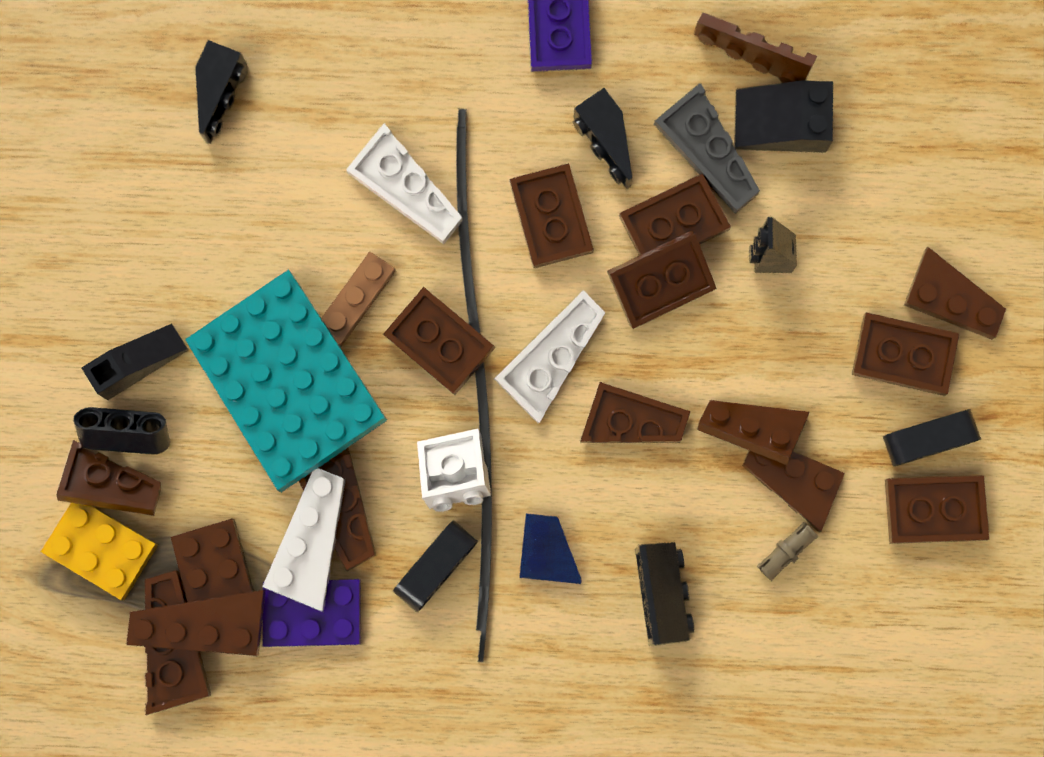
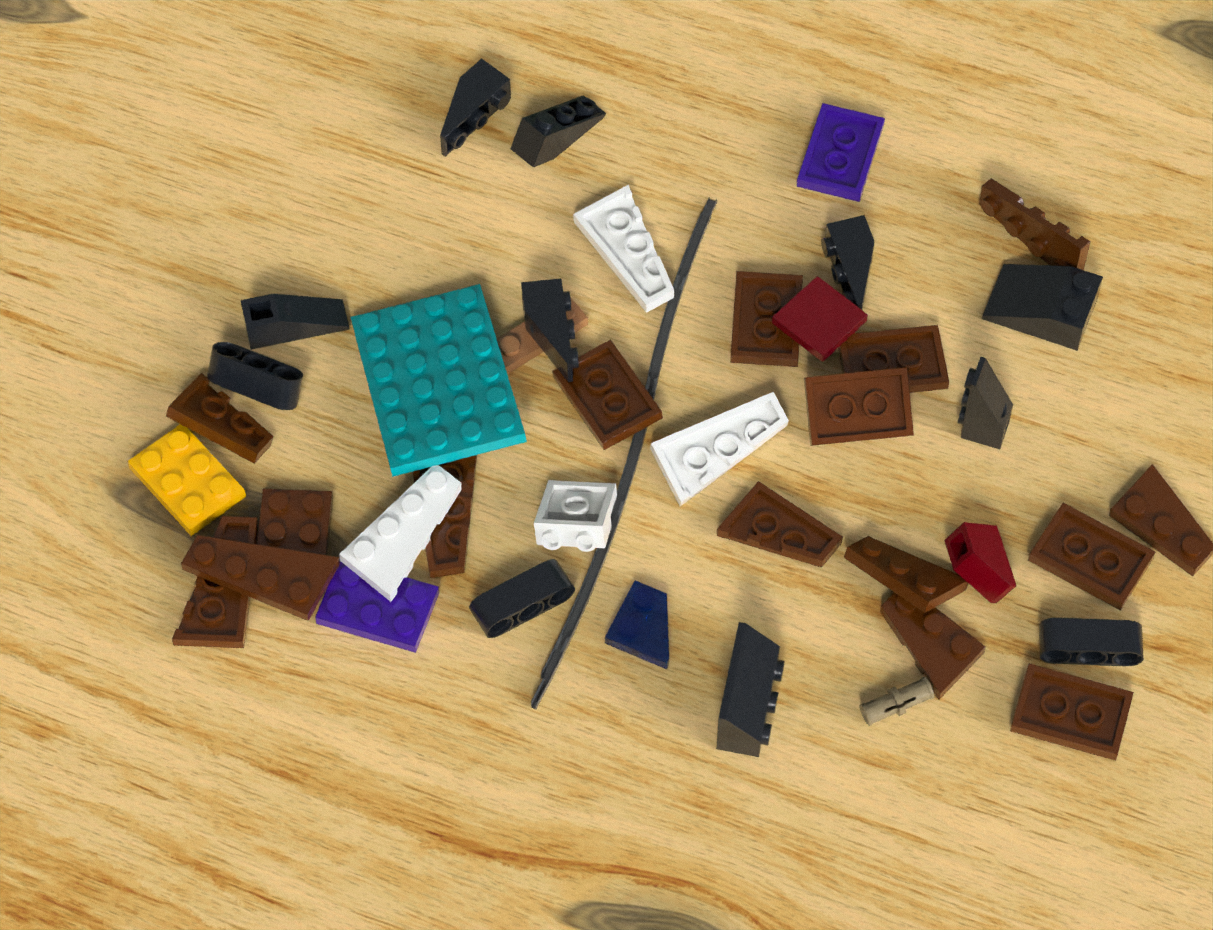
camera: 15 degrees right, 20 degrees down
dark grey wing [654,82,760,214] -> none
none -> black slope [510,95,606,167]
none -> black slope [521,278,579,382]
none -> dark red tile [772,276,868,362]
none -> dark red slope [944,522,1017,604]

